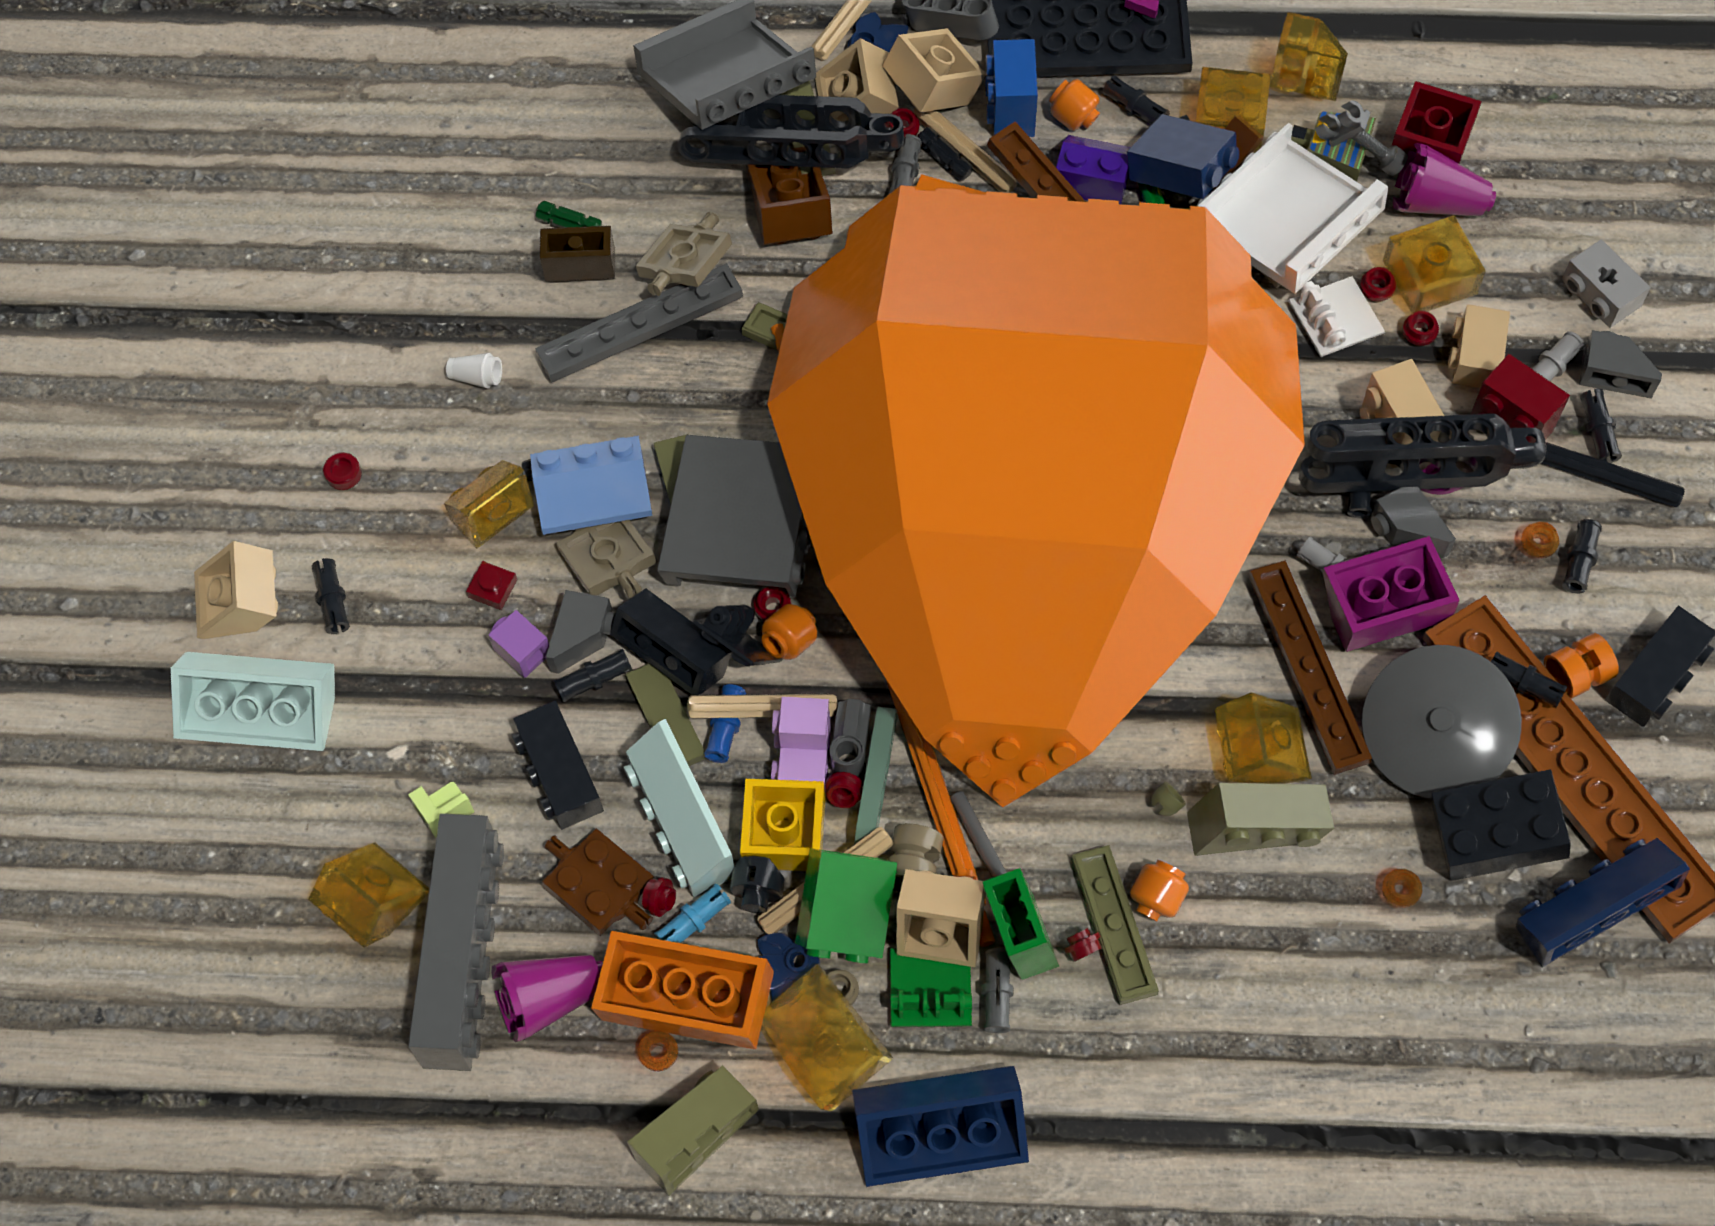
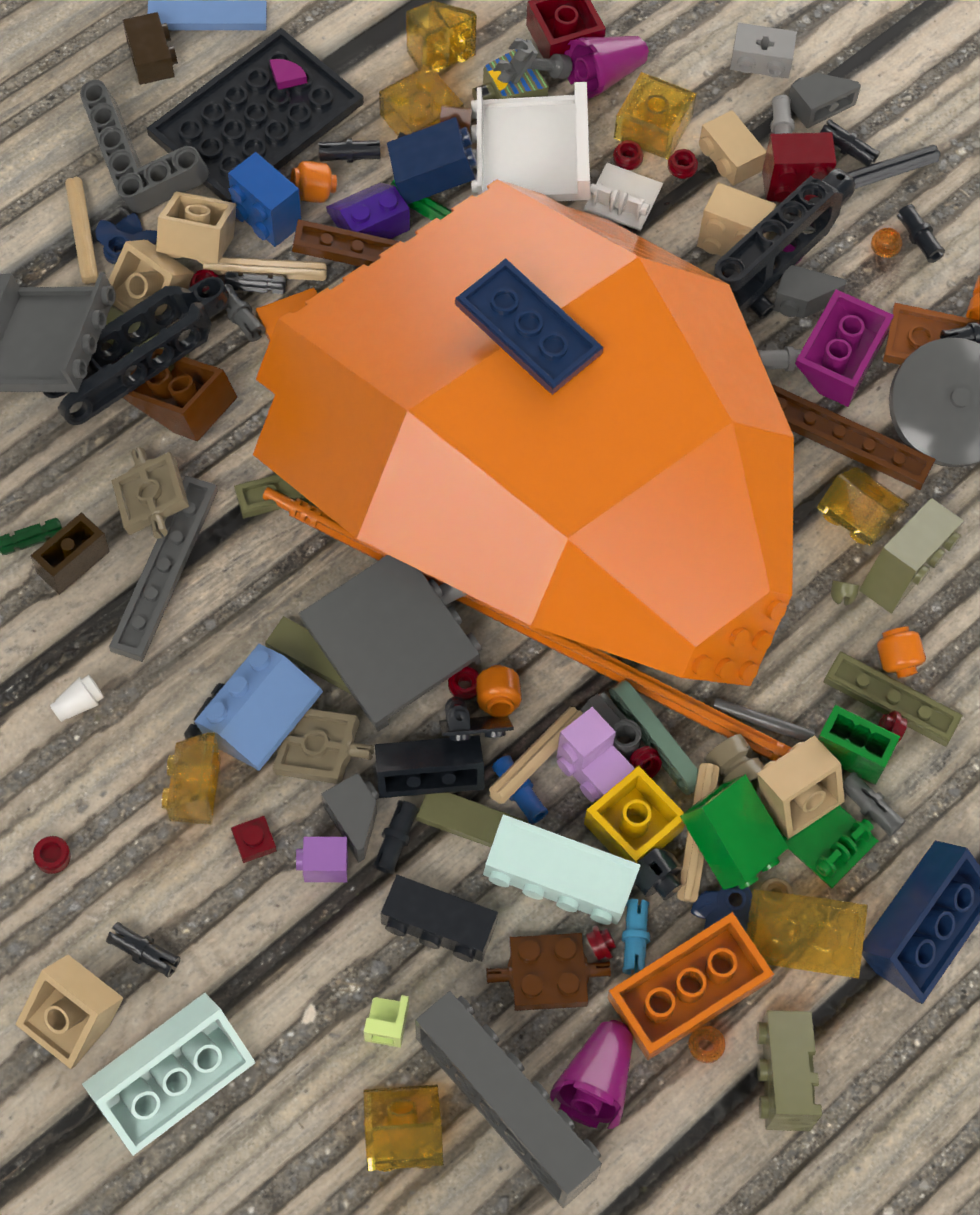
camera: 50 degrees left, 0 degrees up
none -> dark blue tile [455,258,603,395]

